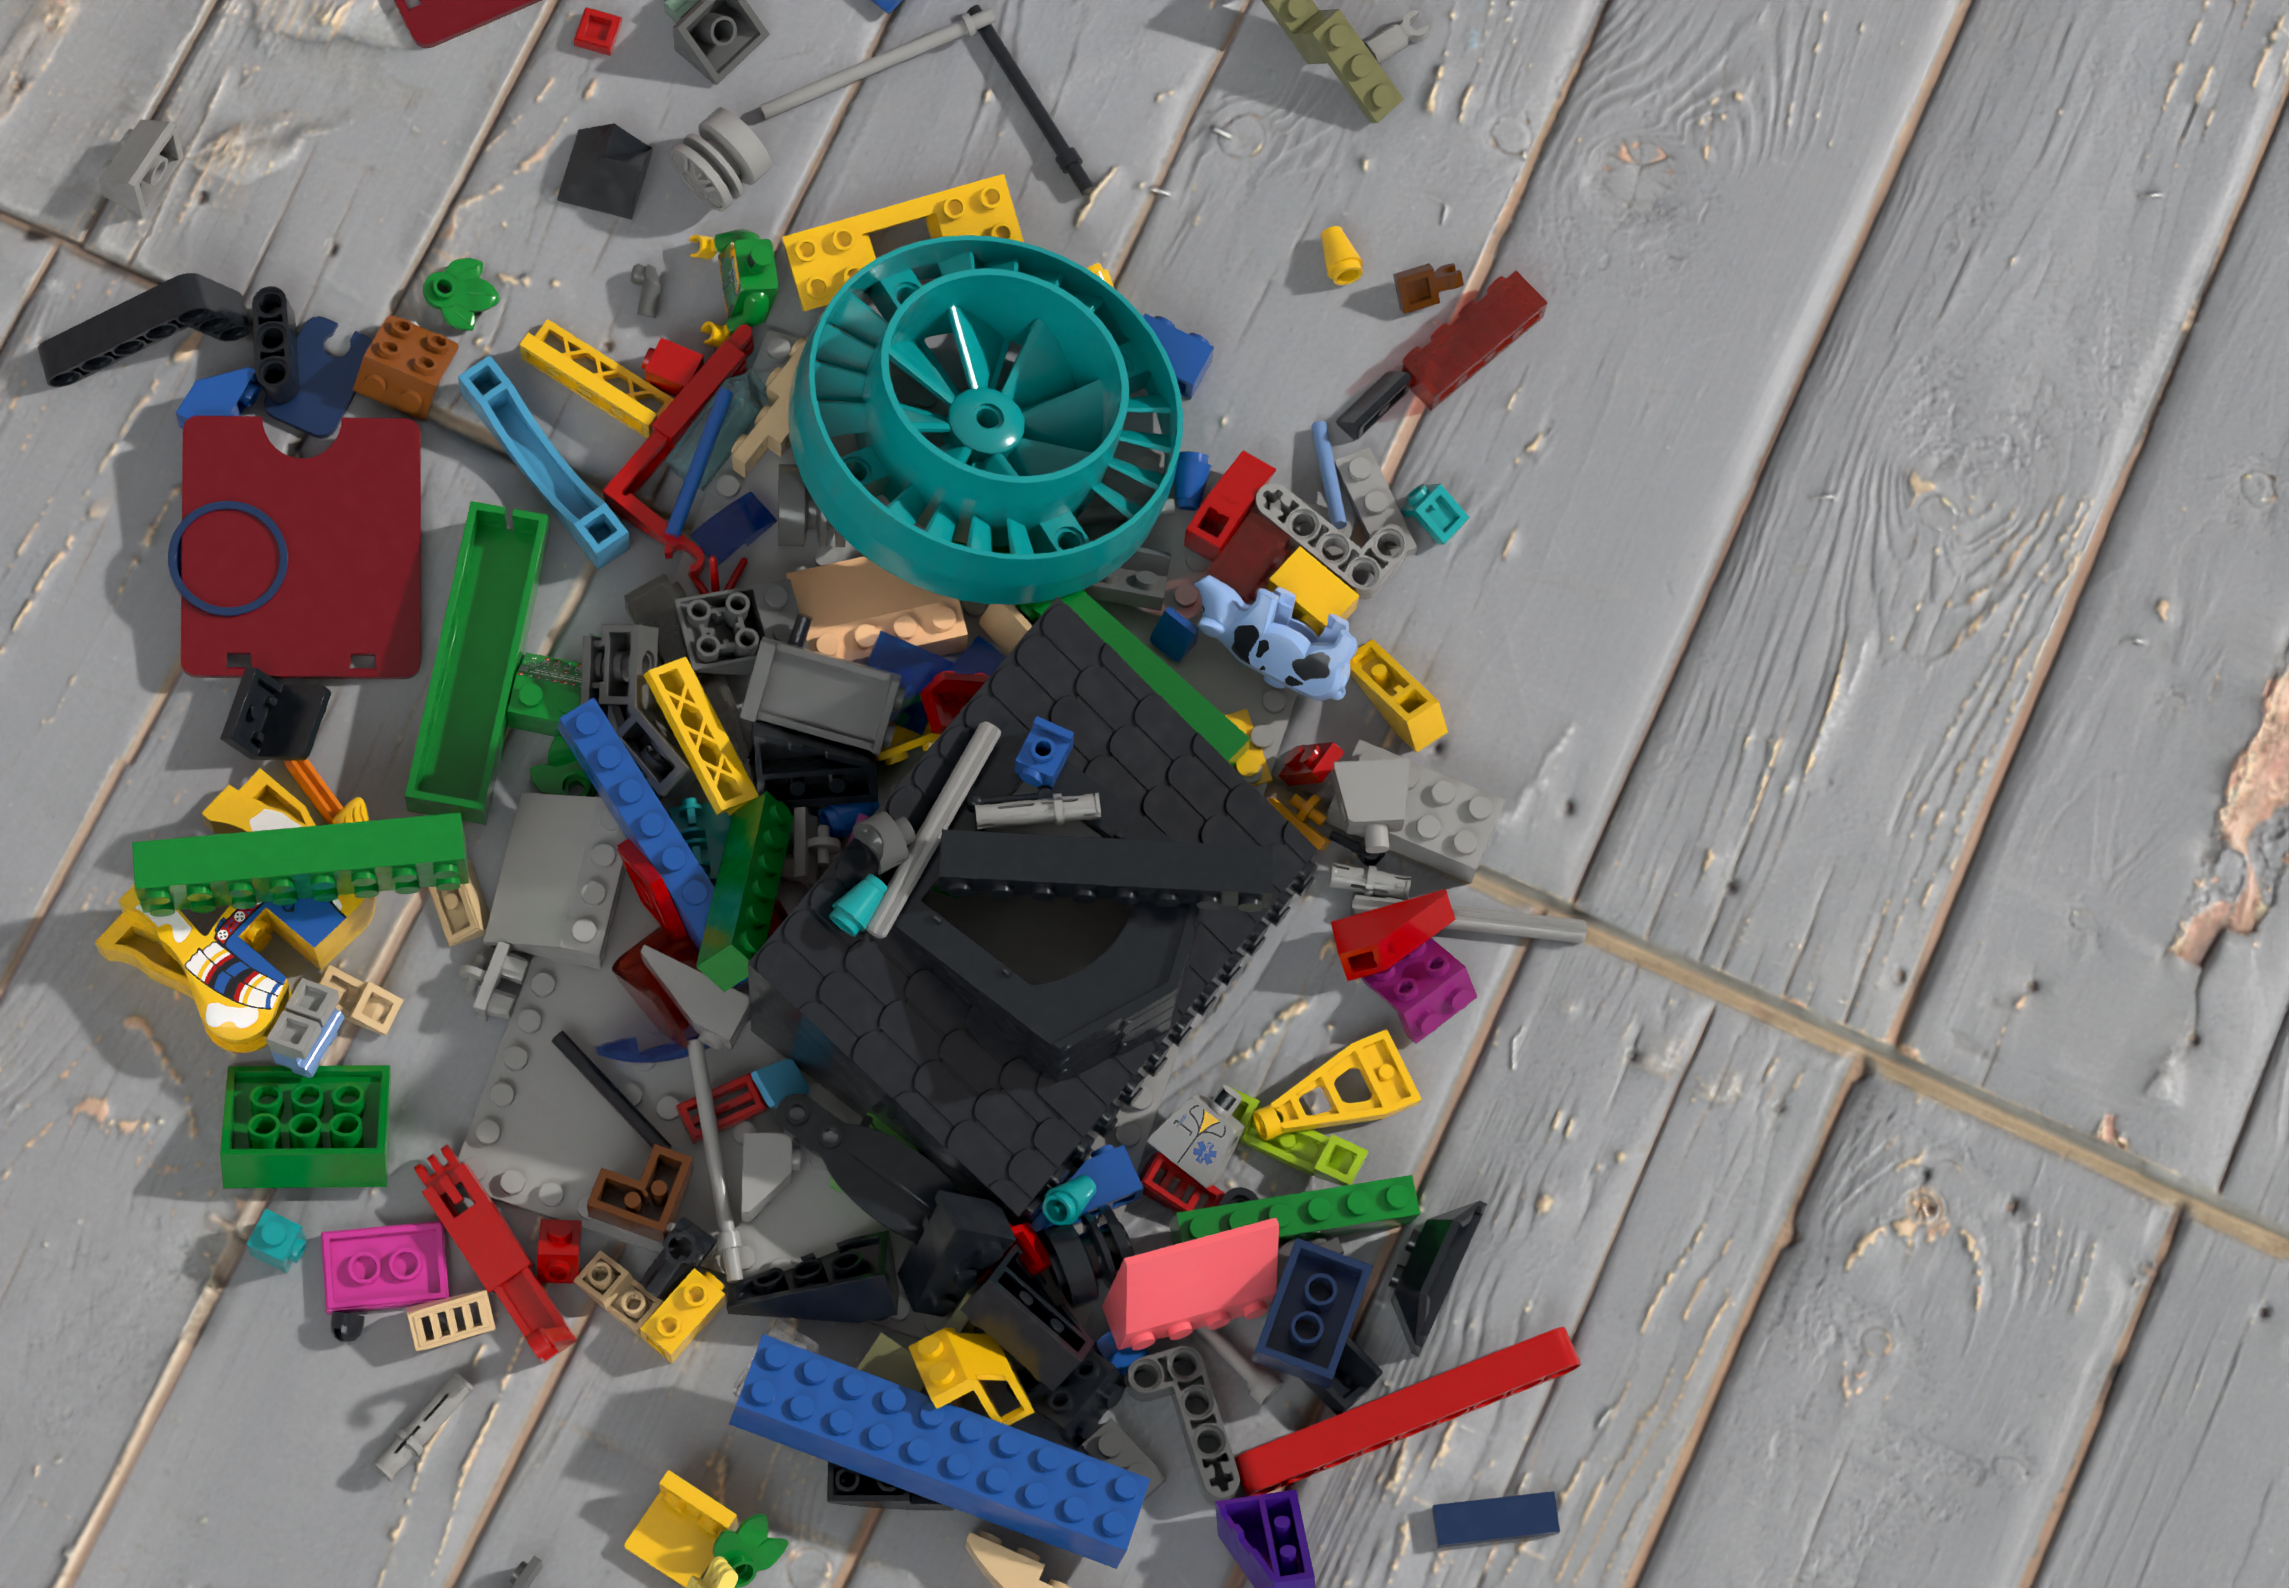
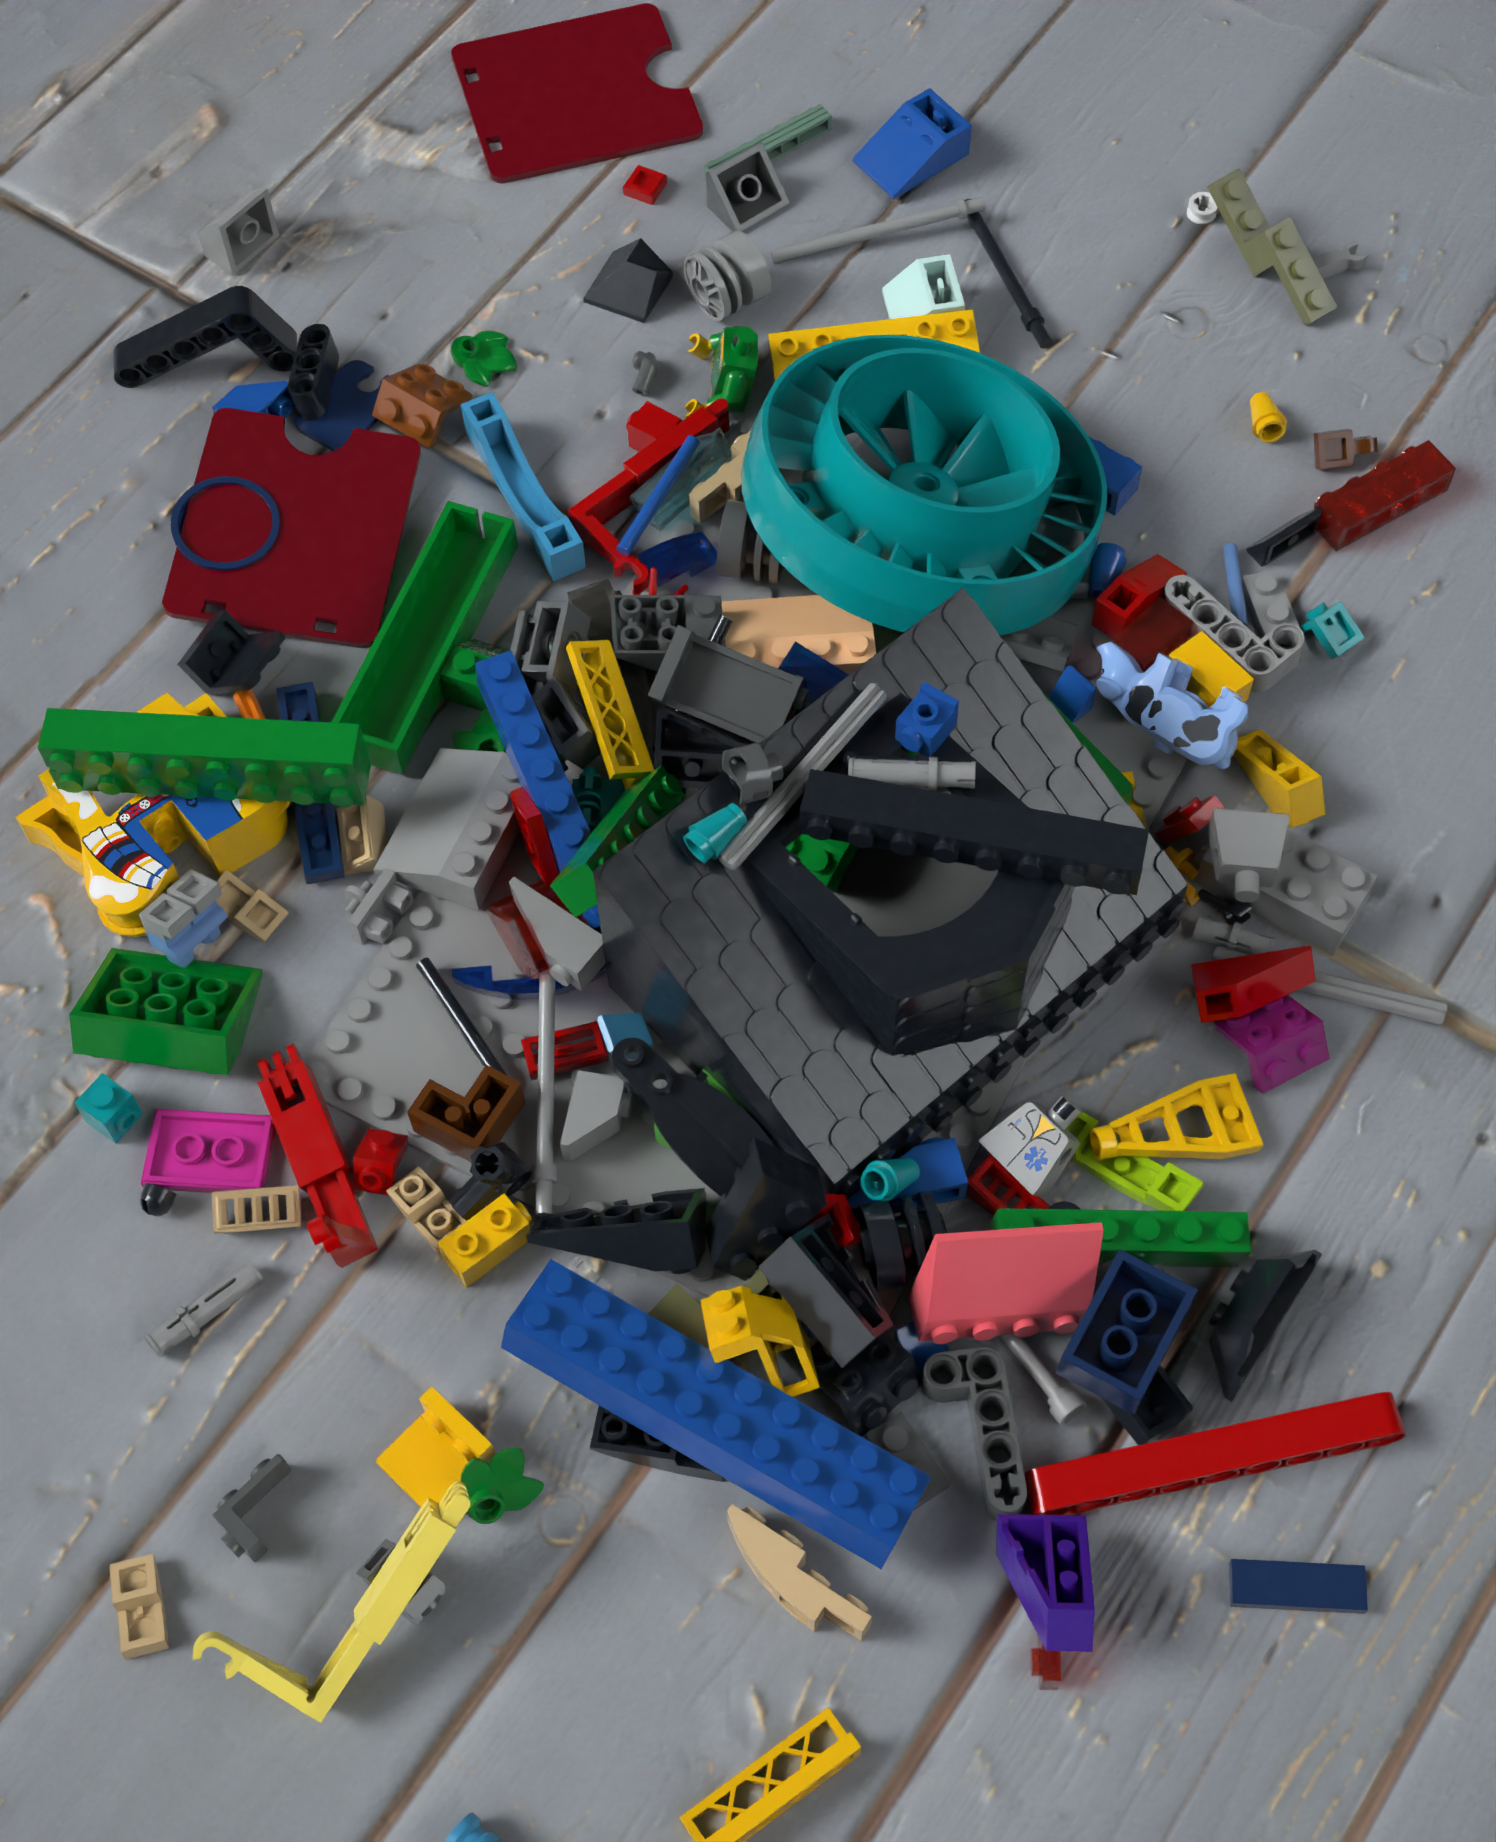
camera: 20 degrees right, 10 degrees down
yellow fence [519,319,674,439] -> none
none -> dark blue plate [276,681,345,885]
none -> light aqua slope [882,254,965,319]

